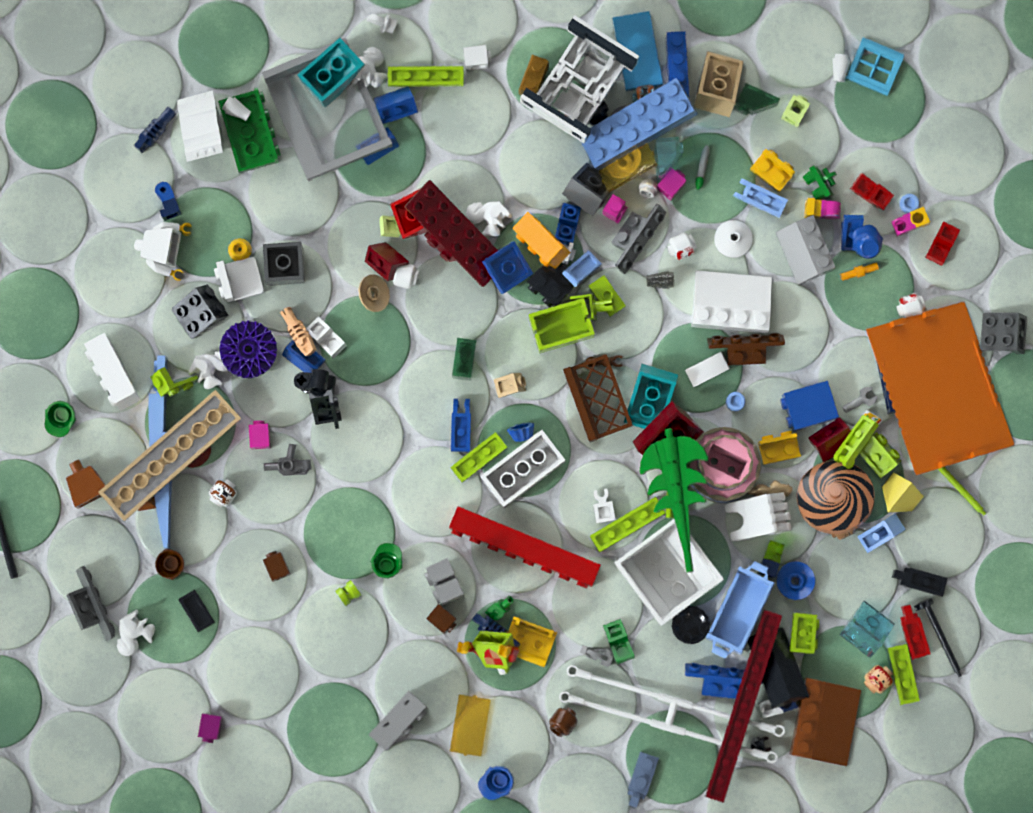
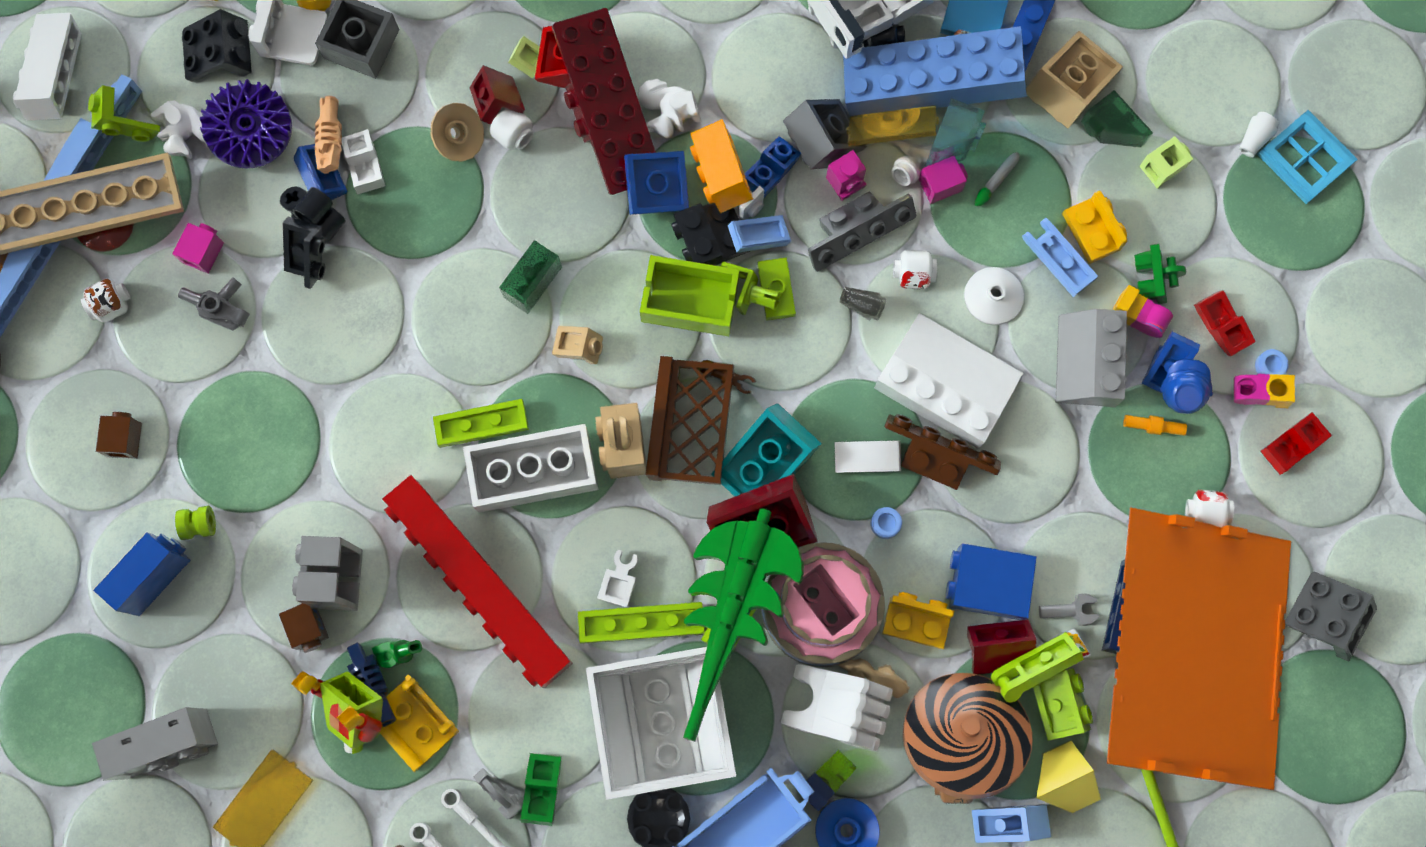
camera: 30 degrees right, 5 degrees down
green hat [370,543,402,579] -> none
blue hinge [451,399,471,452] -> none
blue piece [507,422,534,442] -> none
none -> blue brick [93,532,191,616]
none -> tan brick [595,403,646,479]

